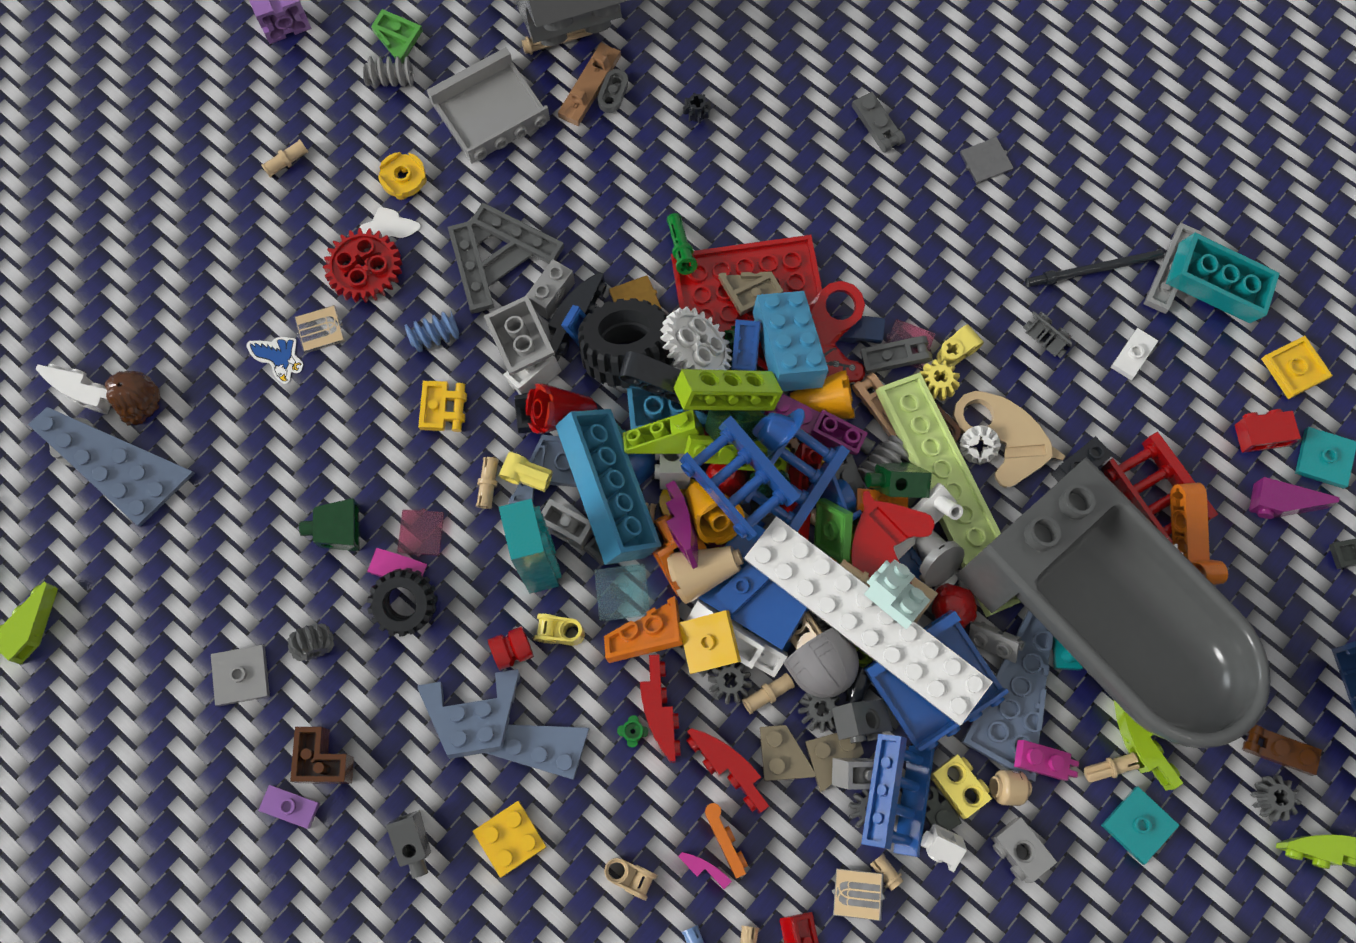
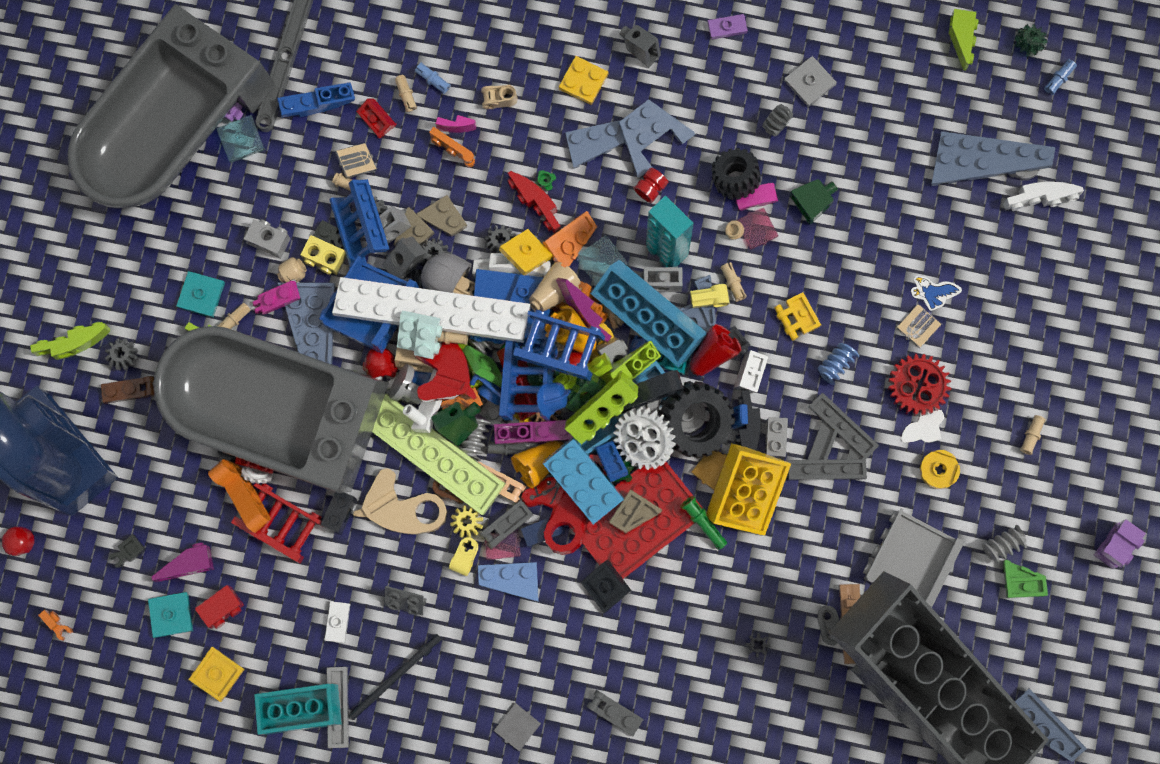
camera: 155 degrees right, 5 degrees up
reddish brown hair [105,371,161,426] -> none
reddish brown brick [290,727,354,784] -> none
light grey slope [484,295,555,376] -> none
light yellow piece [533,614,585,646] -> none
red slope [686,728,769,814] -> none
tan pin [742,673,795,714] -> none
white brick [920,824,967,872] -> none
white gear [960,425,1001,465] -> none
light grey hinge [969,621,1025,663] -> none
none -> medium blue wing [478,562,539,602]
none -> black plate [581,560,632,613]
none -> yellow slope [706,443,791,536]
none -> tan plate [725,221,744,240]

